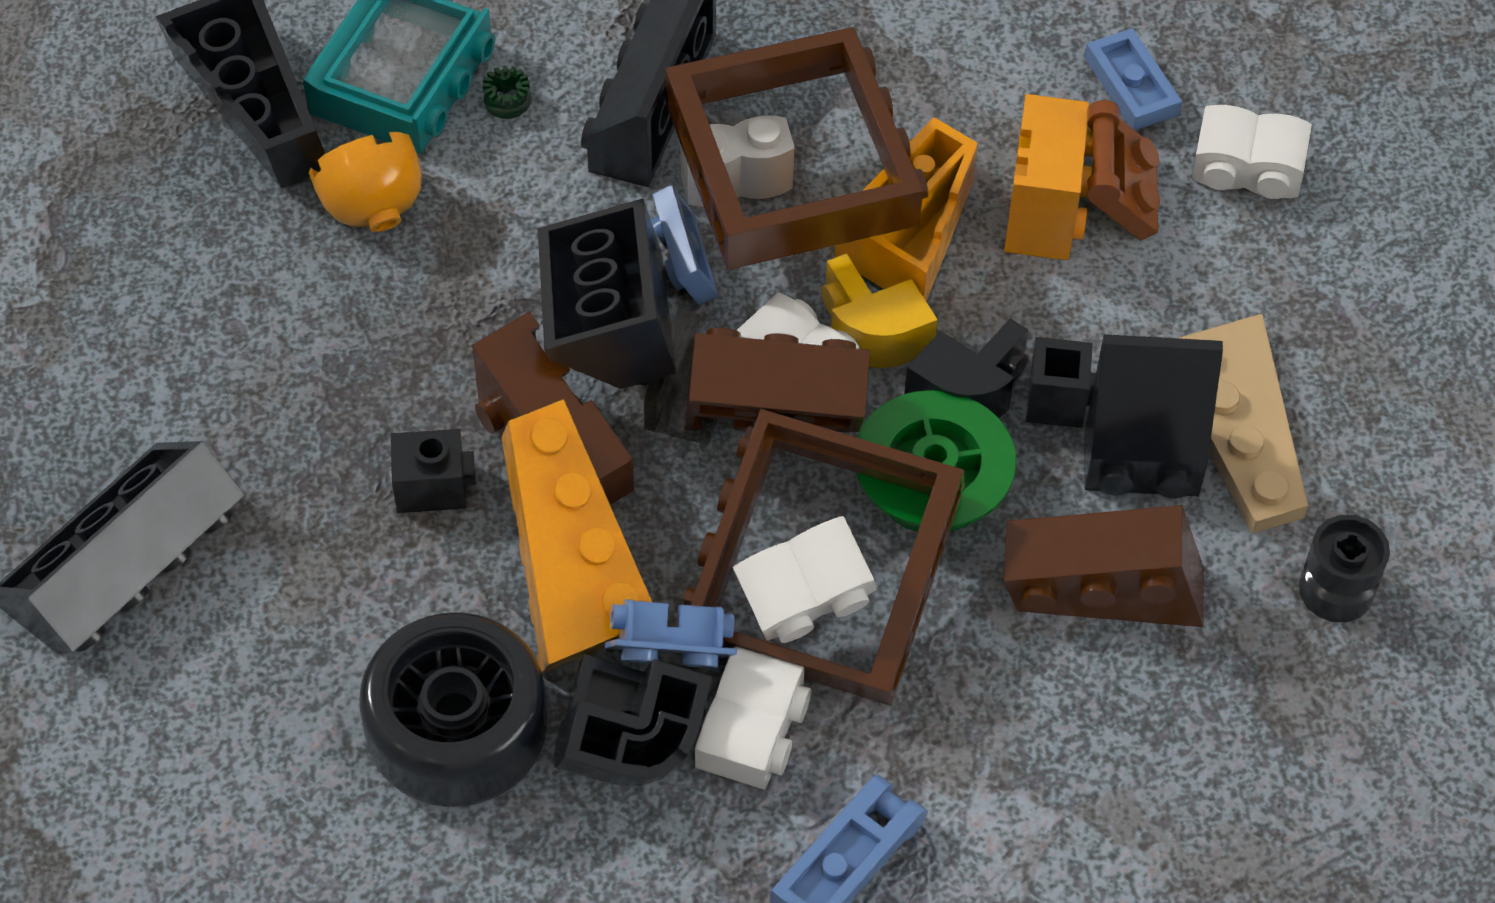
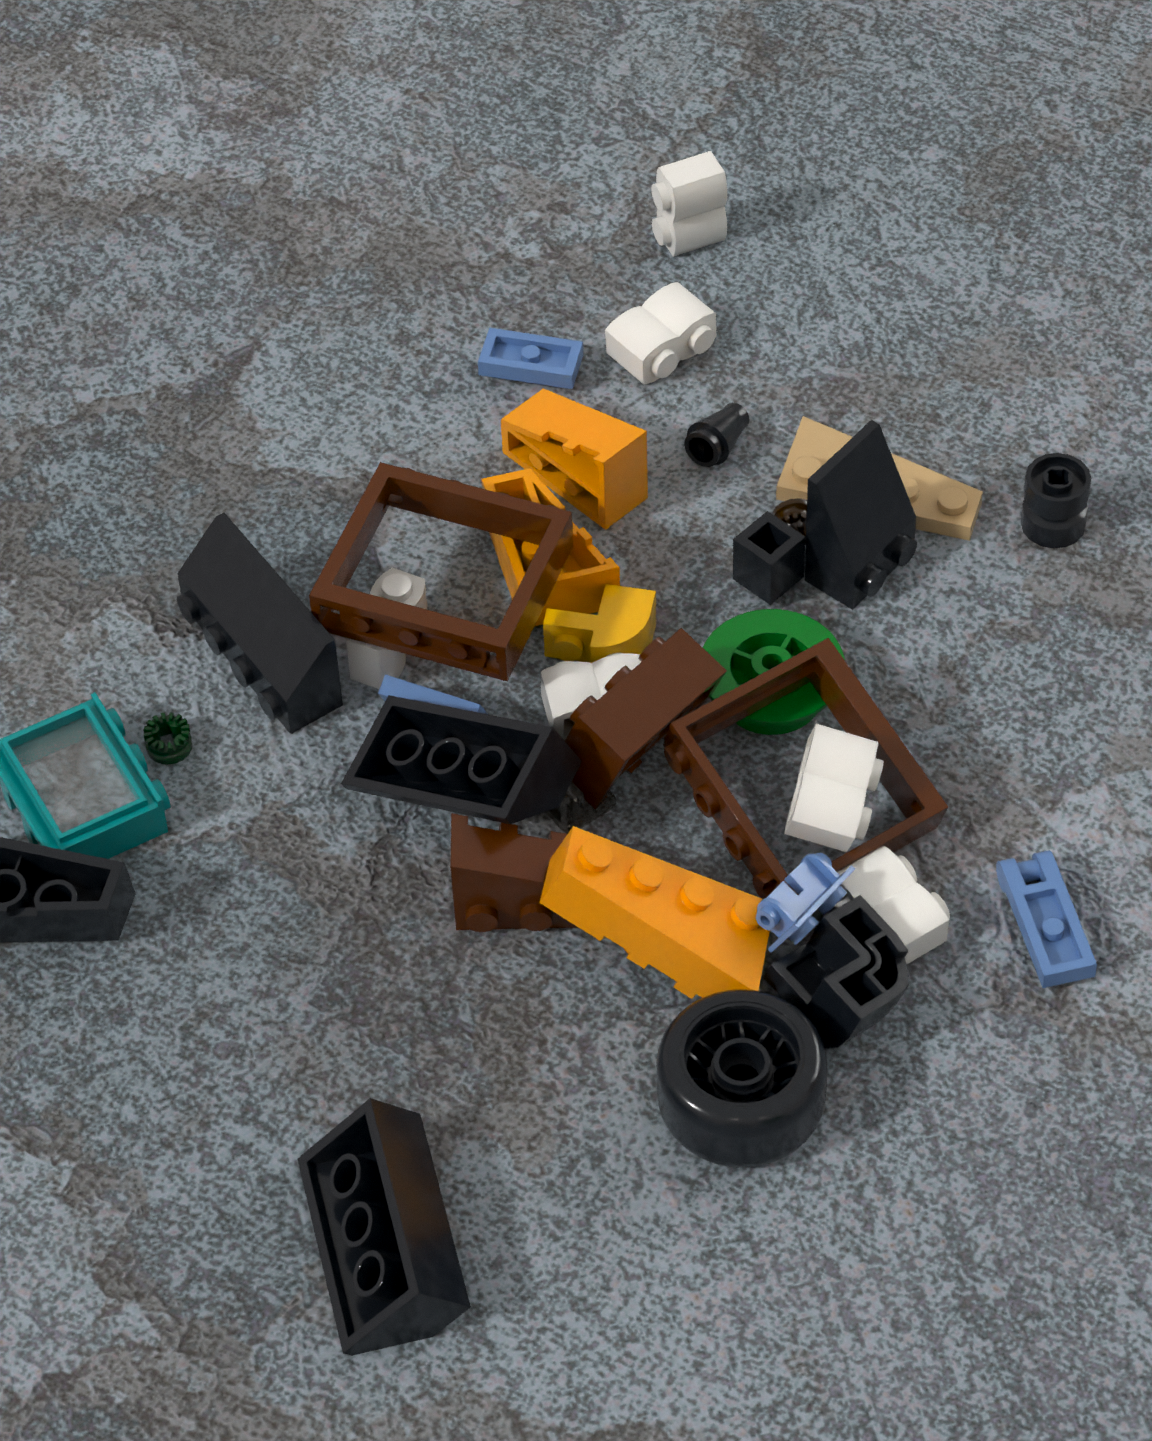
camera: 50 degrees left, 5 degrees down
light orange cylinder [309,132,423,232] -> none
black brick [390,429,476,513] -> none
black brick [904,318,1029,418] -> none
reddish brown wedge [1004,505,1204,627] -> none
dark orange plate [1087,100,1160,241] -> none
none -> white brick [651,151,727,257]
none -> black cone [684,403,750,467]

